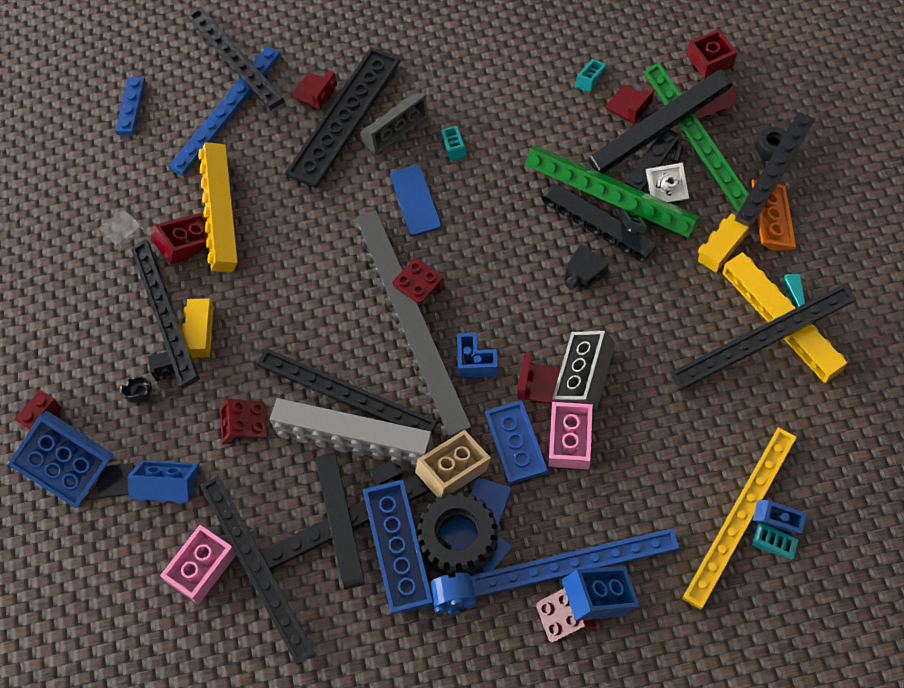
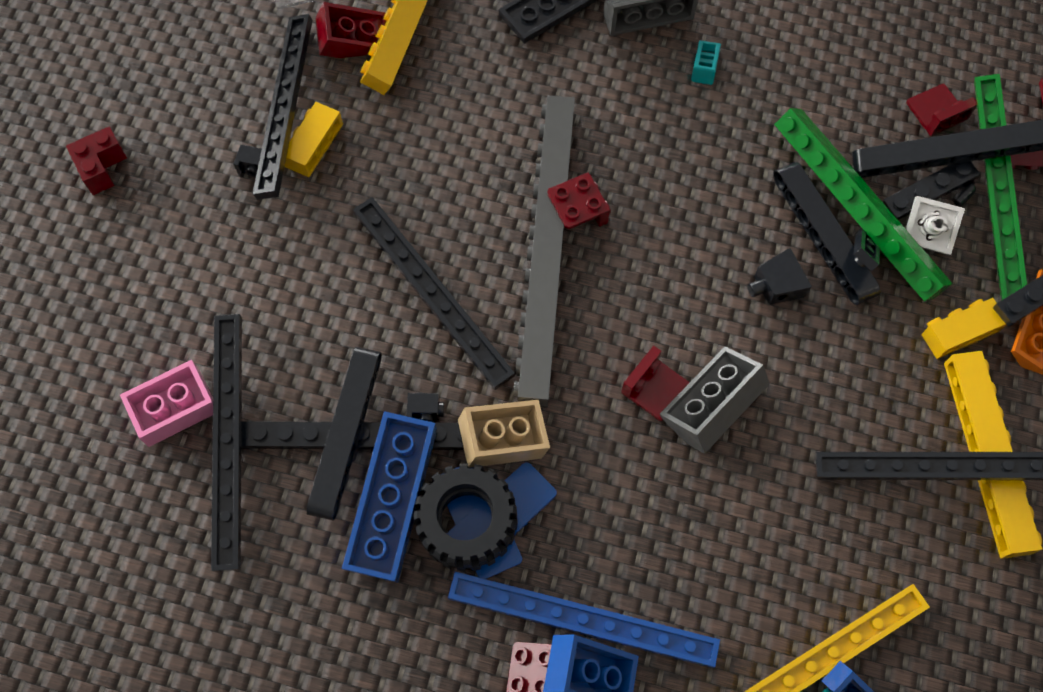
camera: 20 degrees right, 5 degrees up
blue slope [7,411,114,508] -> none
black piece [96,463,134,498] -> none
black hair [120,376,153,404] -> none
blue slope [127,460,199,504] -> none
dark red bracket [220,398,267,444] -> none
light grey brick [269,398,434,468] -> none
blue piece [390,165,441,236] -> none
blue brick [430,573,477,615] -> none
blue brick [457,333,498,378] -> none
blue plate [484,400,547,485] -> none
bright pink brick [549,402,593,469] -> none
teal slope [575,59,607,92] -> none
teal slope [782,274,805,308] -> none

